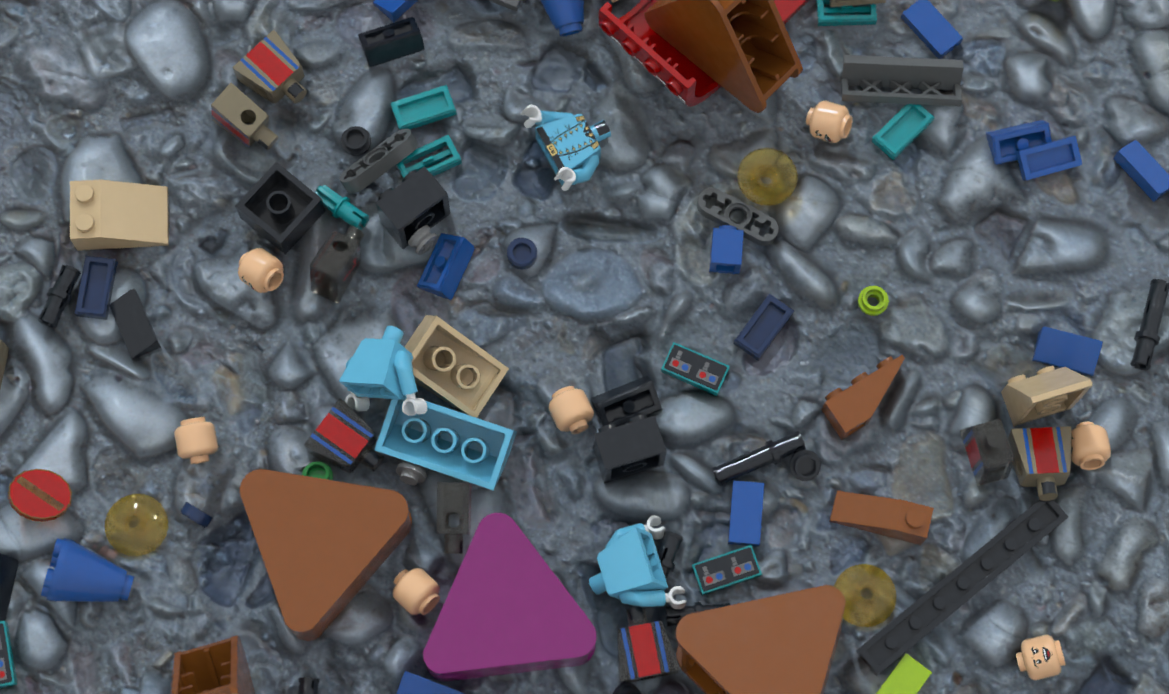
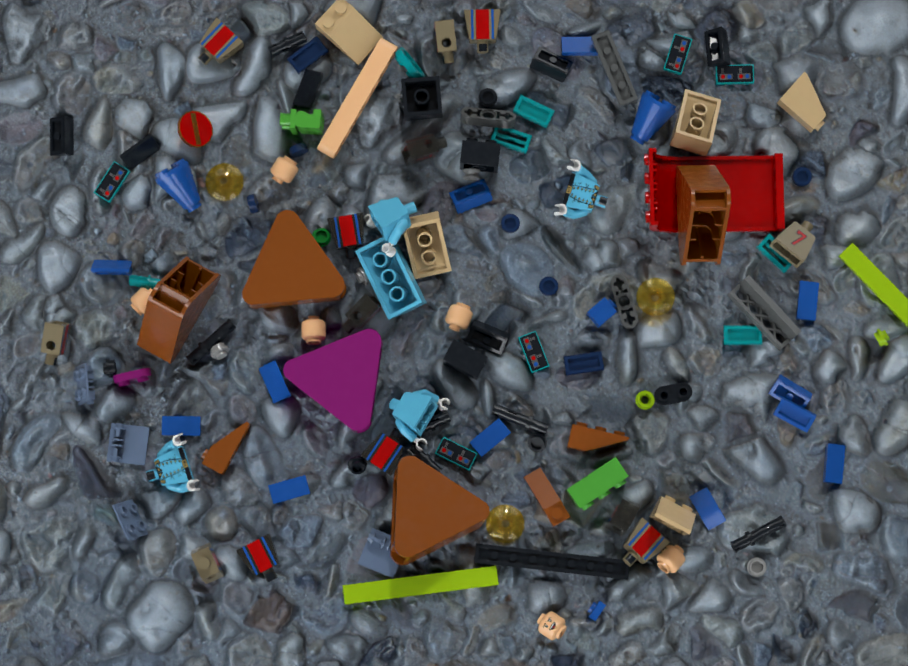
camera: 45 degrees right, 10 degrees up
light nougat head [238,248,284,293] -> none
teal axle [315,185,370,232] -> none
light nougat head [806,100,853,143] -> none
none -> bright green hips [280,109,325,135]
none -> dark blue tile [289,143,309,158]
none -> light nougat beam [317,38,398,159]
none -> teal plate [395,47,425,78]
none -> dark blue tile [539,277,558,296]
none -> bright green brick [565,457,629,510]
none -> blue plate [588,600,606,621]
none -> black plate [654,382,692,406]

